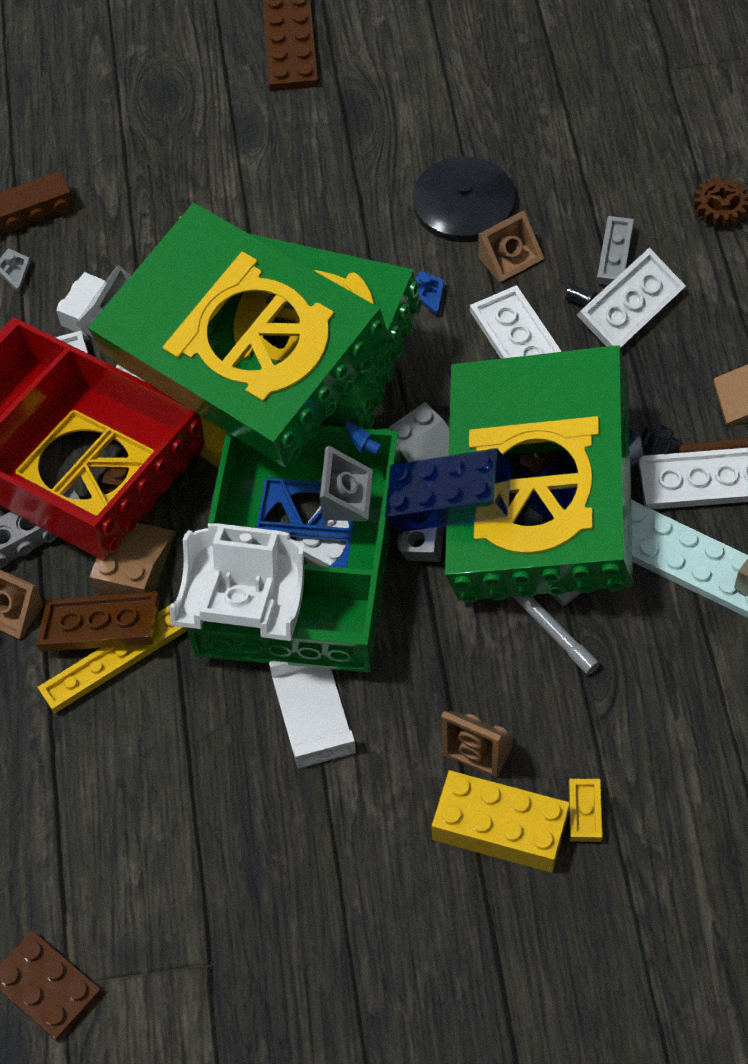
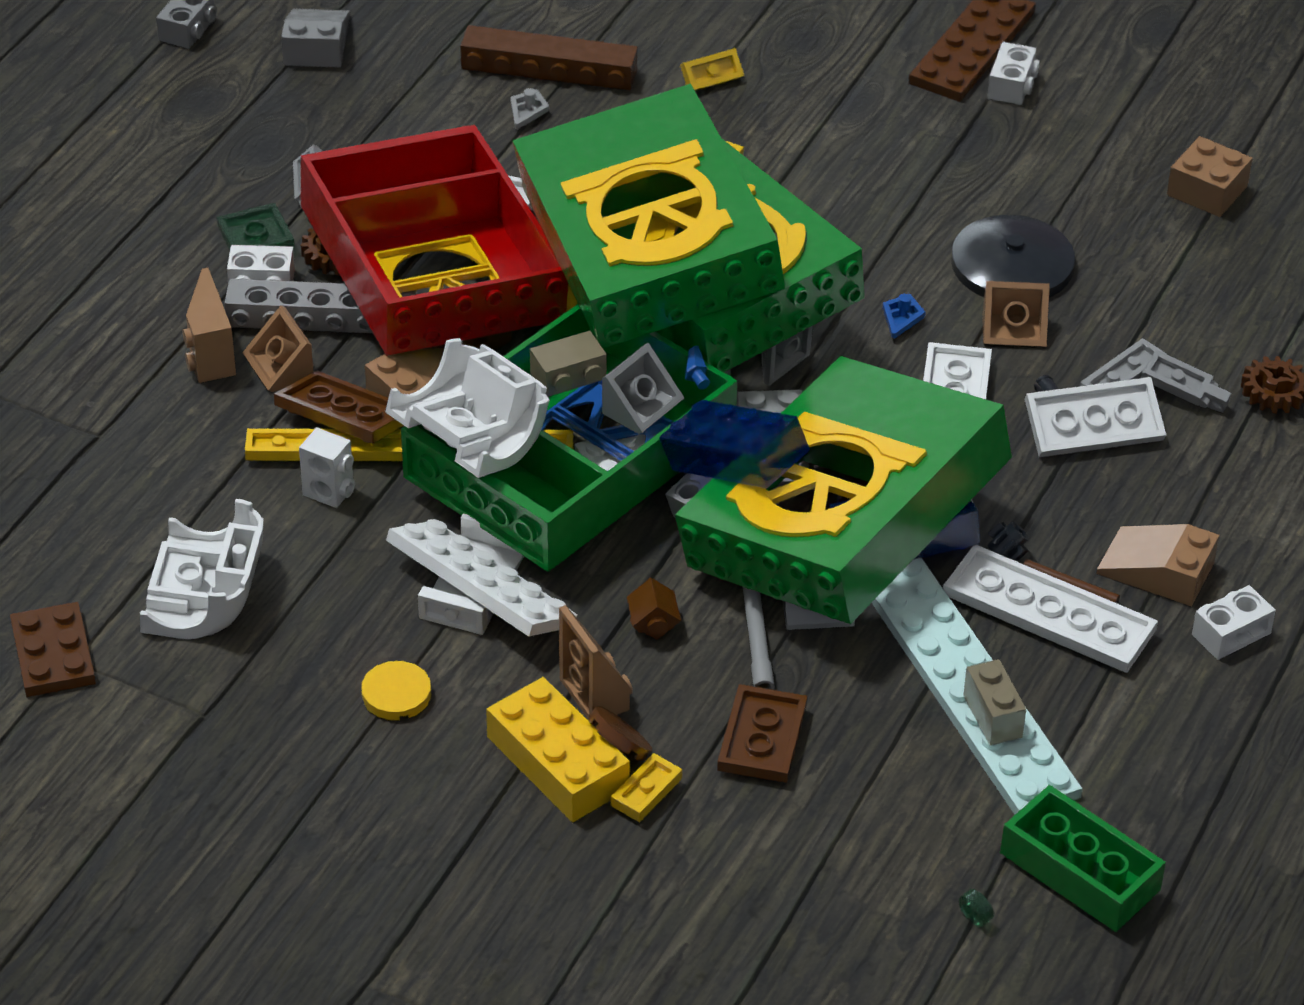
camera: 30 degrees right, 15 degrees down
none -> white piece [140,499,263,639]
none -> white brick [299,427,355,508]
none -> yellow tile [362,661,431,720]
none -> white plate [386,519,577,636]
none -> dark tan brick [530,331,607,397]
none -> reddish brown tile [589,707,652,761]
none -> reddish brown brick [627,577,681,640]
none -> yellow plate [680,48,744,91]
none -> reddish brown plate [717,684,808,783]
none -> white brick [987,42,1040,105]
none -> light grey hinge [1141,350,1232,413]
none -> medium nougat brick [1167,136,1252,217]

